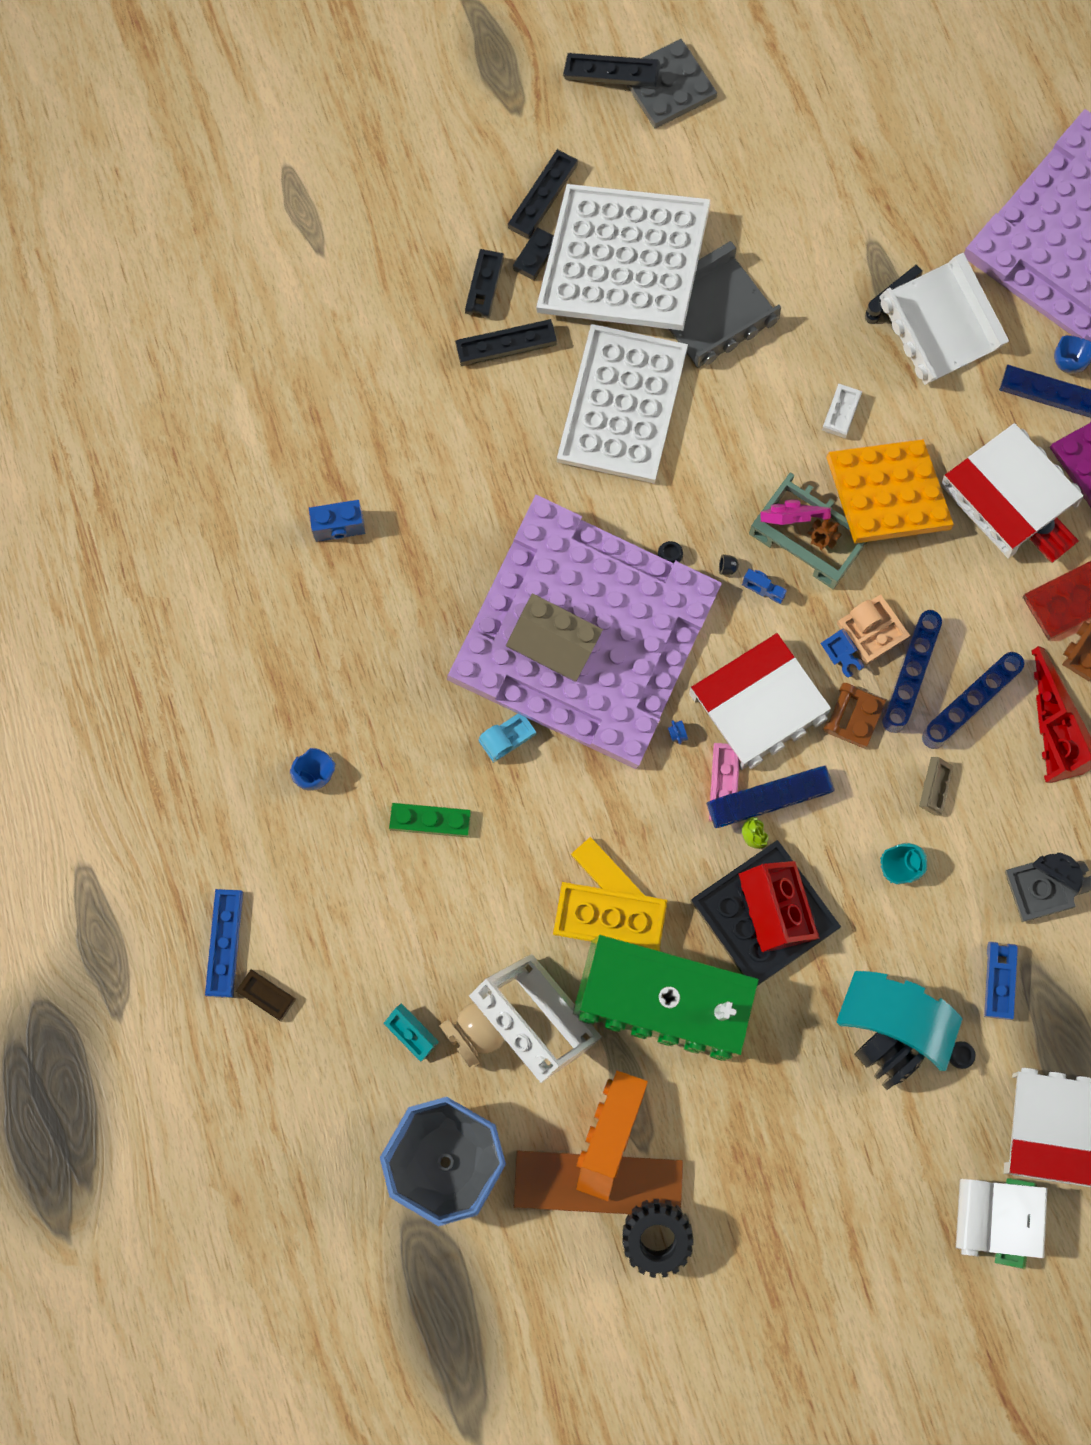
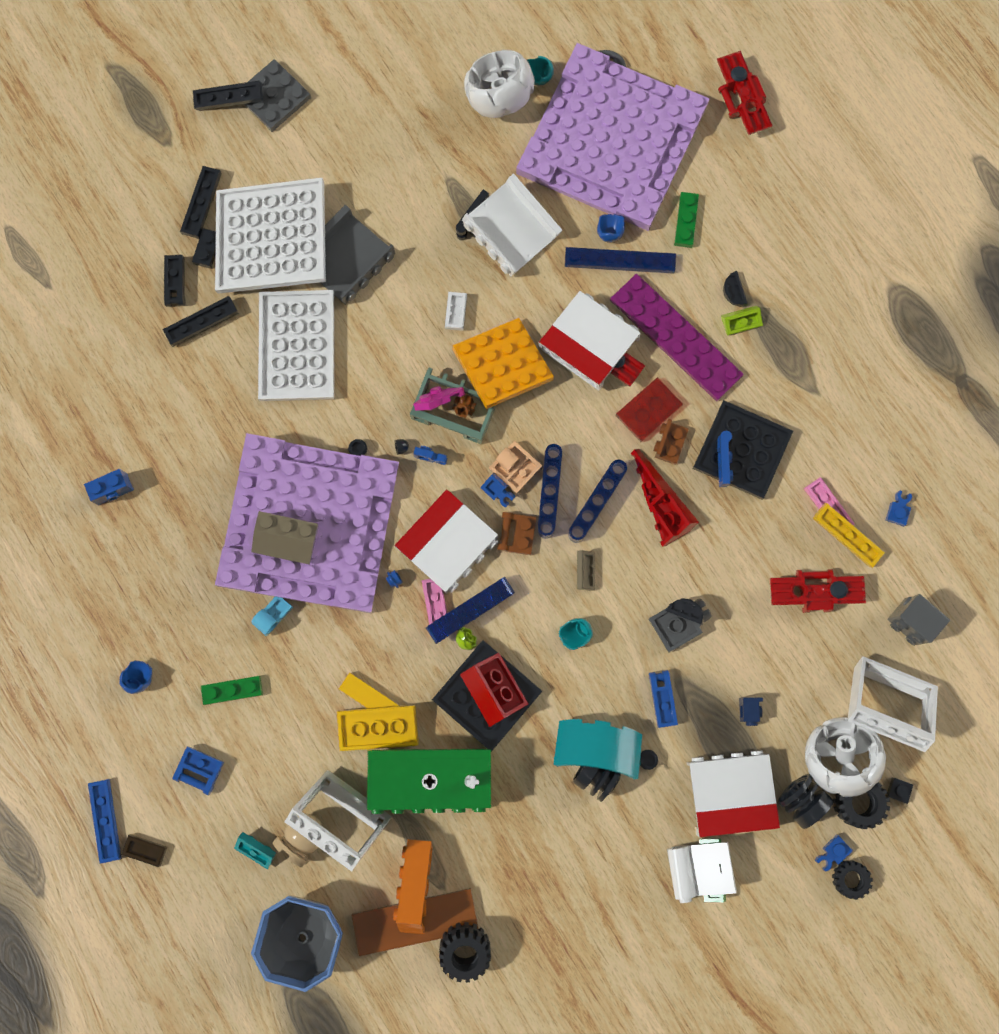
camera: 15 degrees left, 5 degrees up
none -> blue plate [172,746,224,796]
none -> white wheel [464,50,534,118]
none -> teal hair [527,56,554,86]

